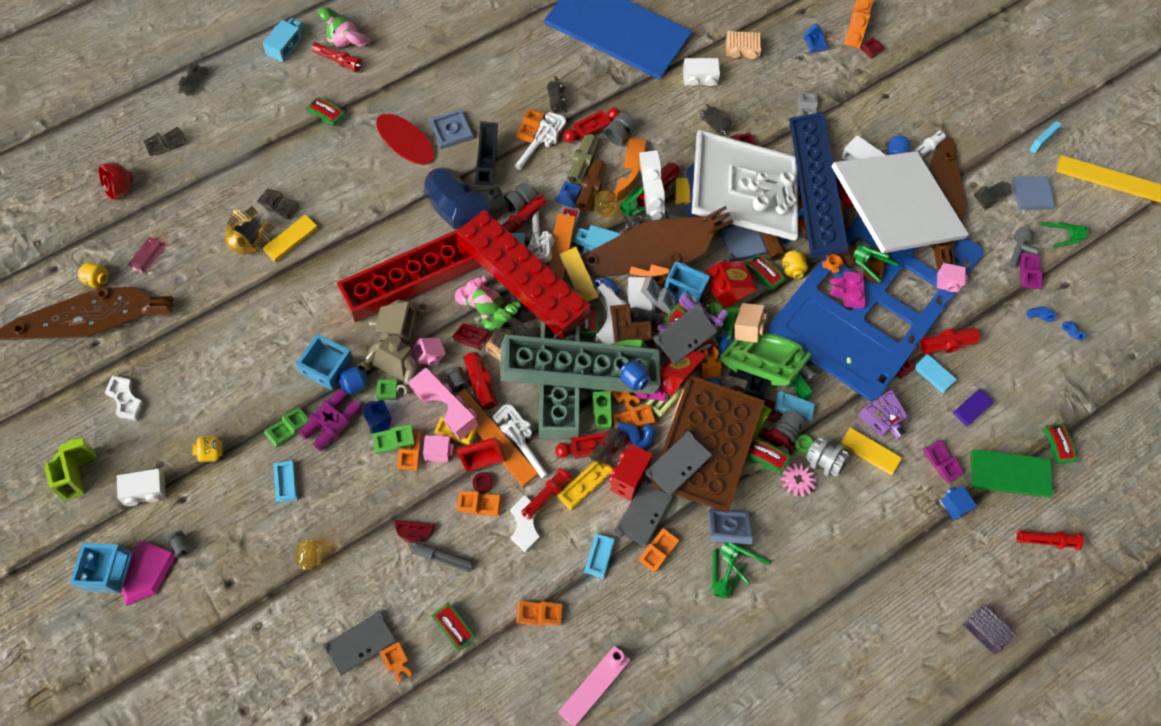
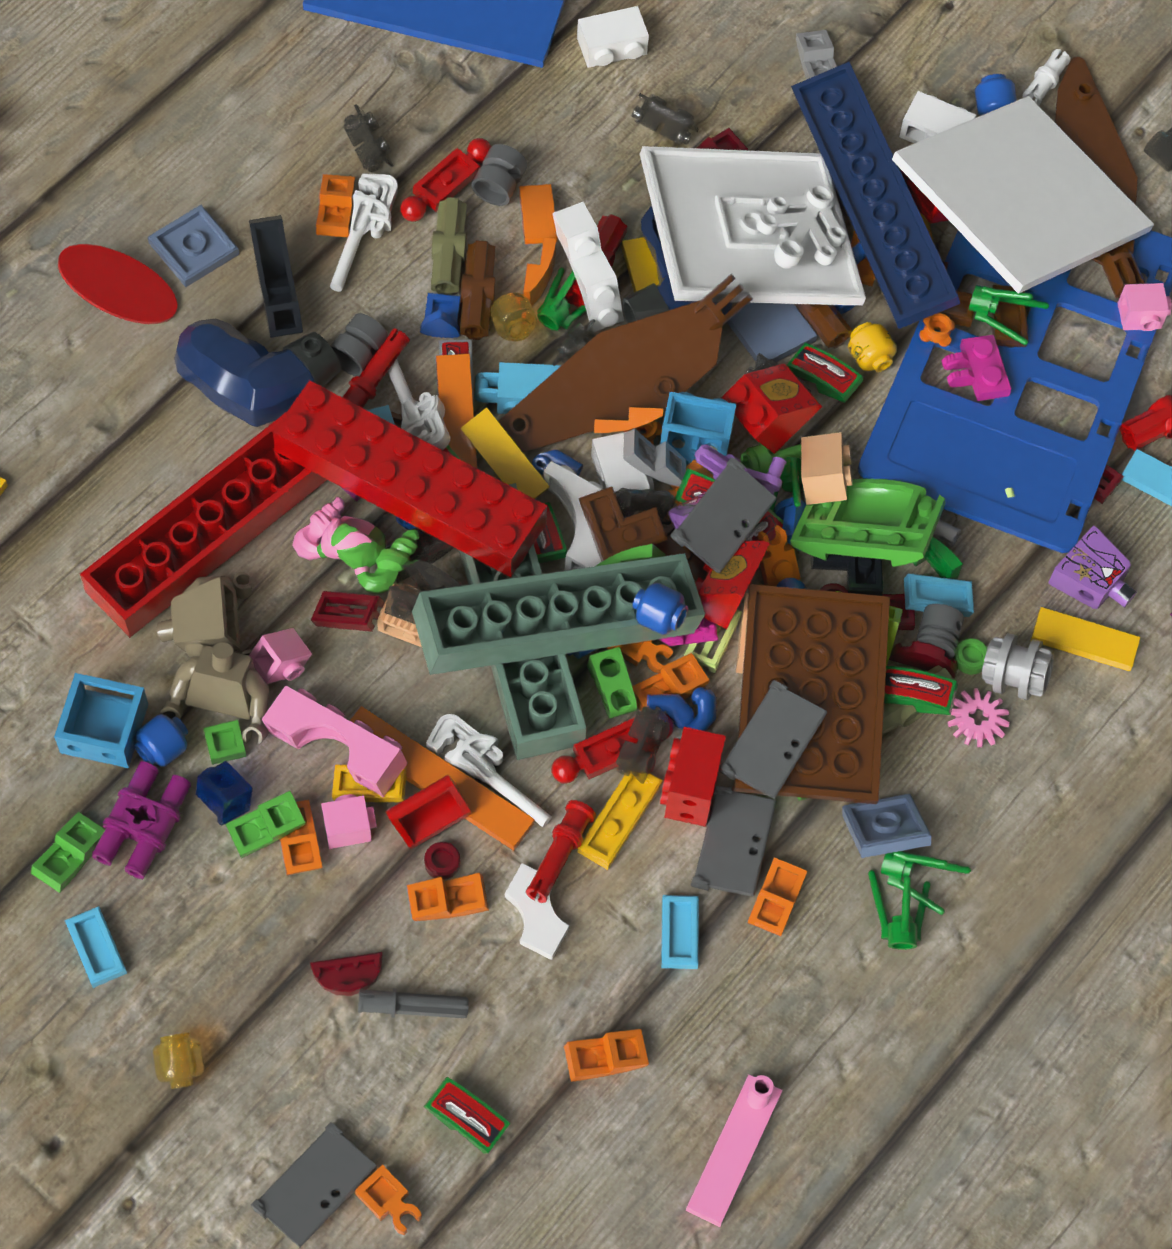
camera: 15 degrees left, 0 degrees up
dark grey bush [446,367,469,392] -> none
red piece [463,352,498,410] -> none

